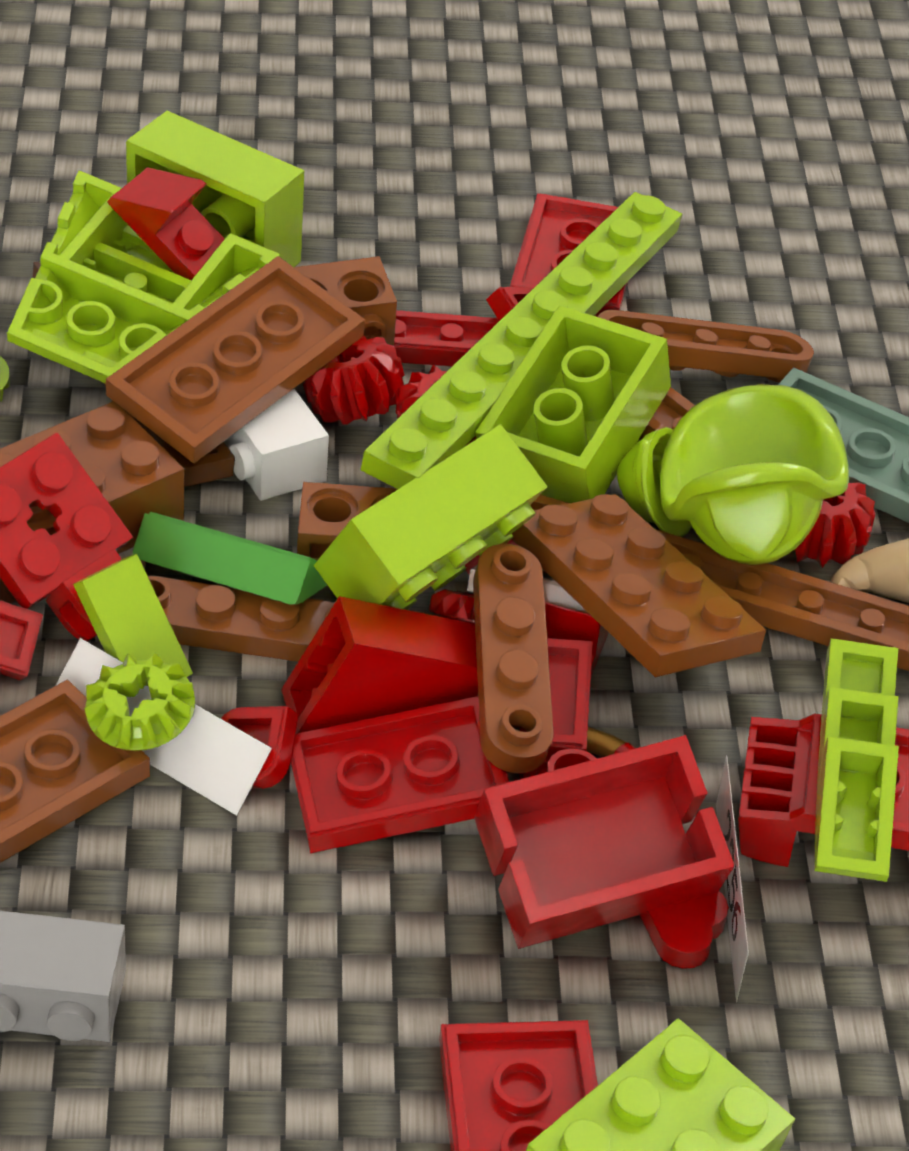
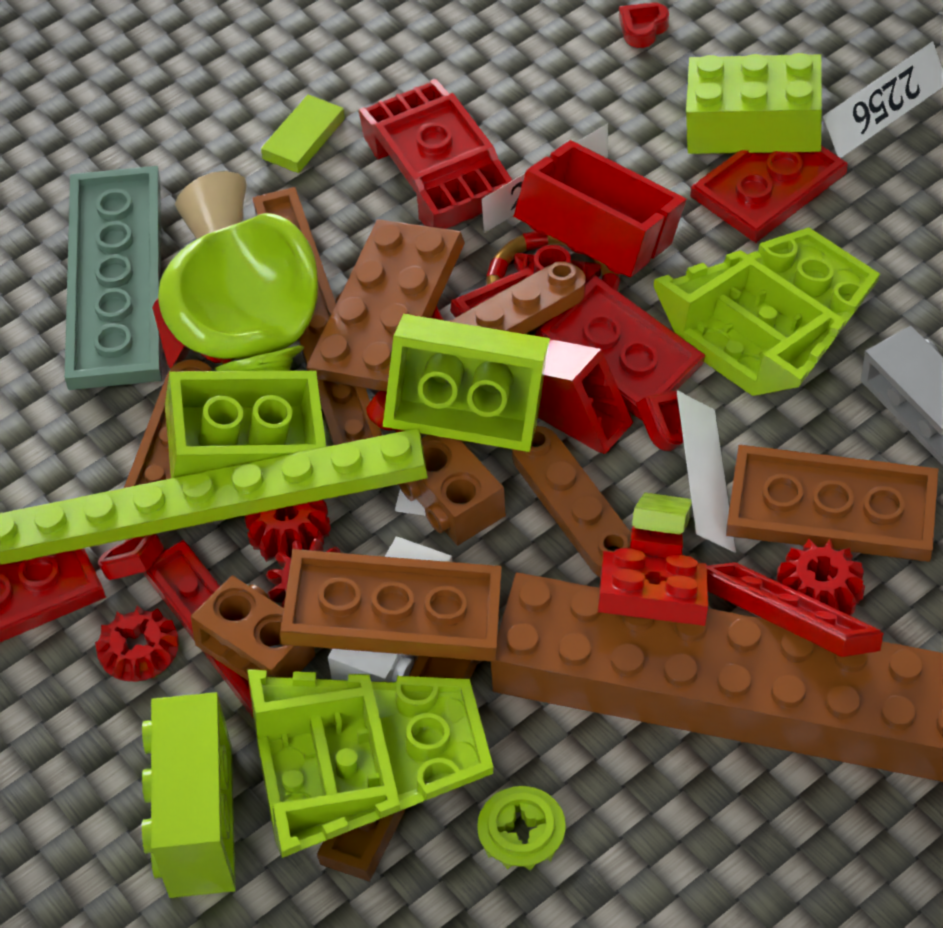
camera: 120 degrees left, 10 degrees up
lime gear [84,652,195,751] -> none
red slope [107,167,225,280] -> none
bright green slope [133,511,327,605] -> none
dark orange plate [598,310,814,383] -> none
lime slope [814,638,899,882] -> none
none -> red gear [95,605,179,682]
none -> lime wedge [653,227,880,396]

